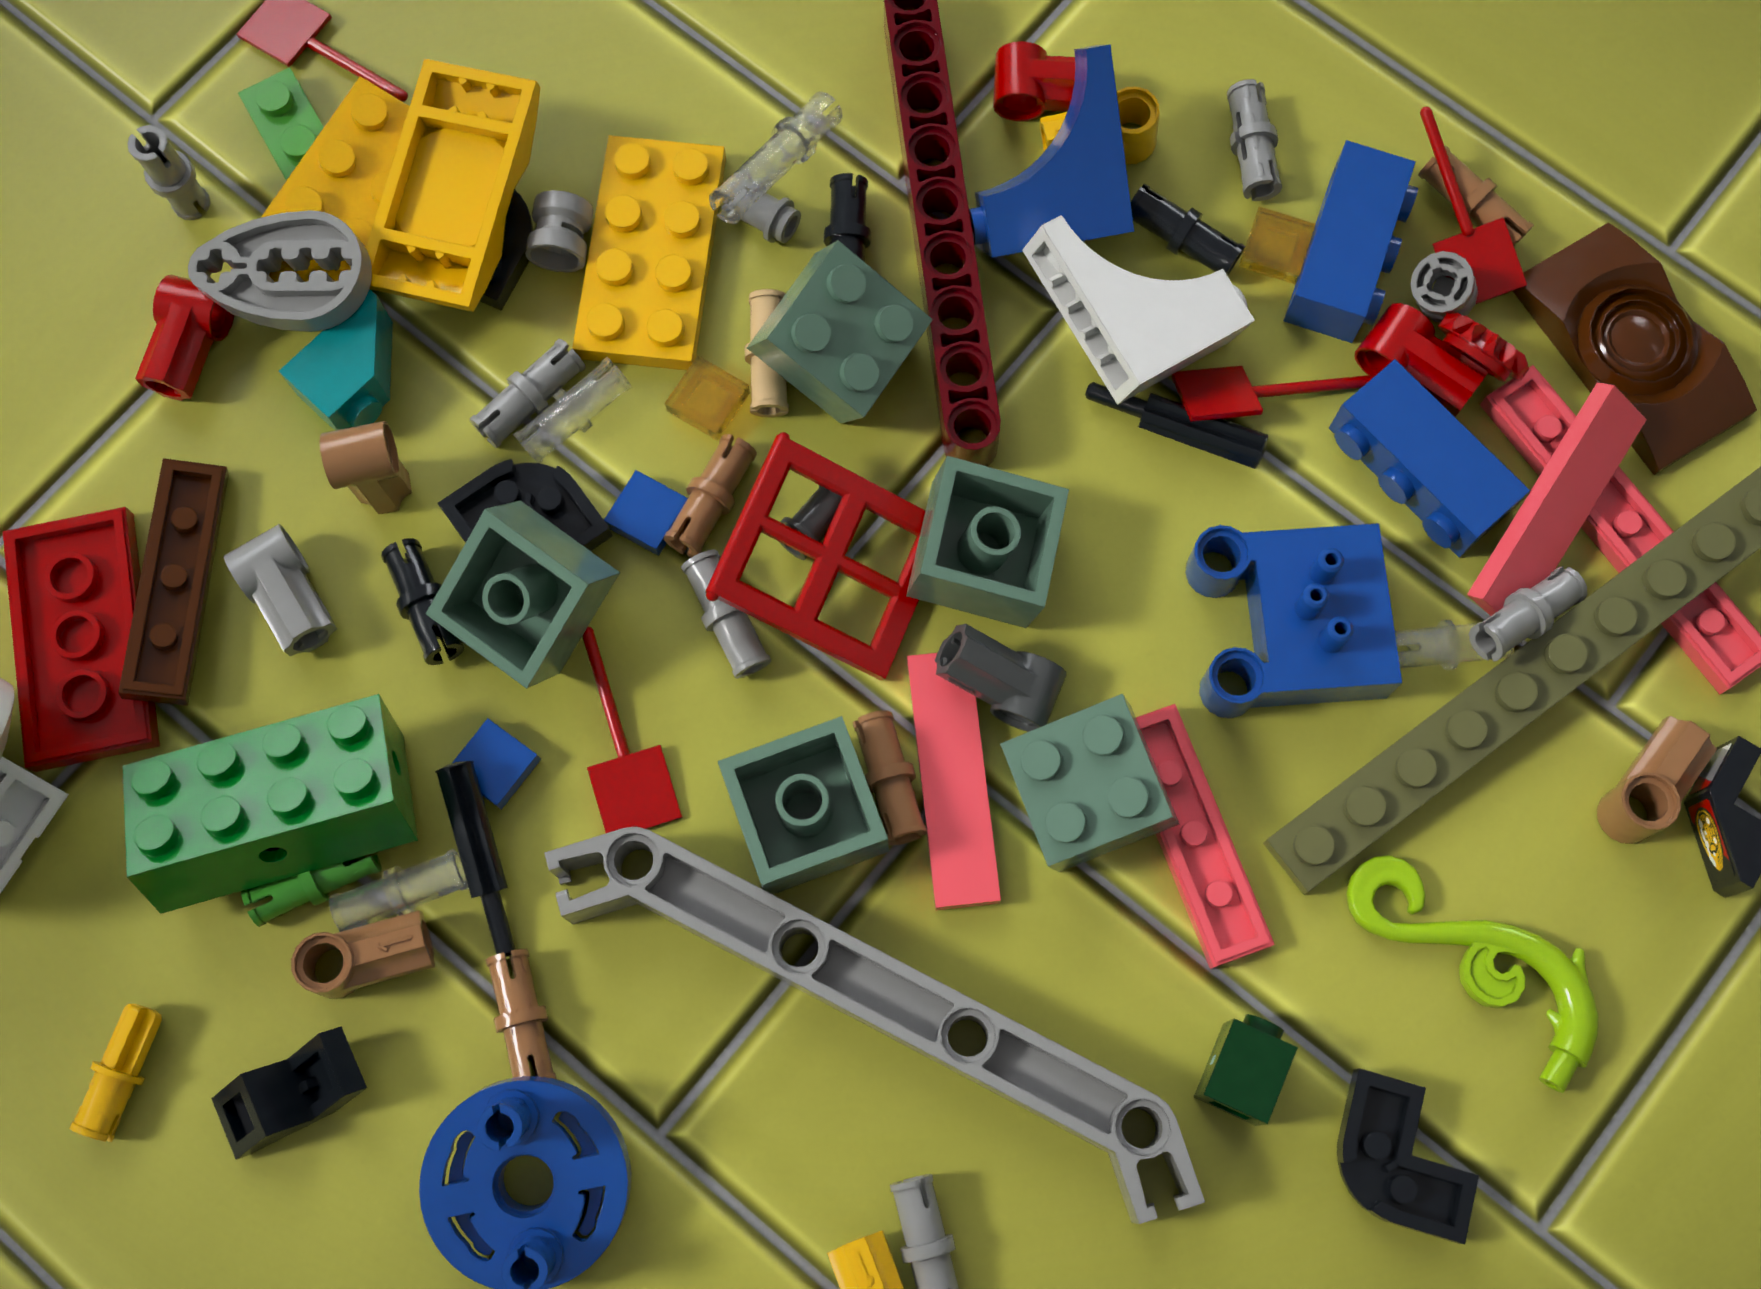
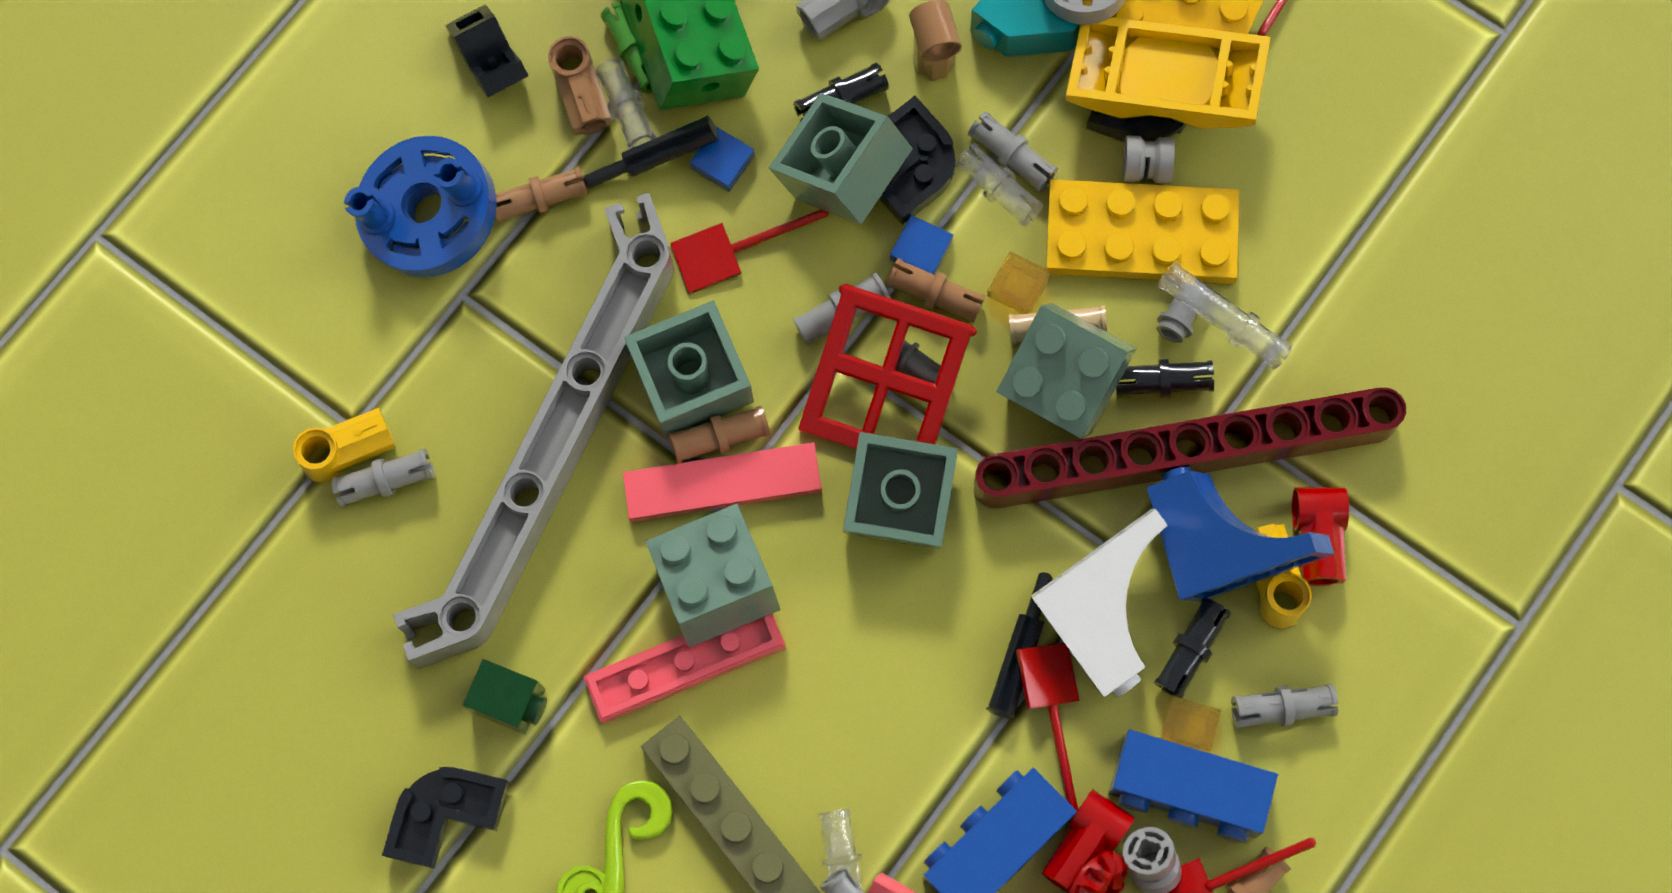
camera: 90 degrees right, 0 degrees up
dark grey piece [935,624,1067,732] -> none
blue piece [1185,523,1402,719] -> none

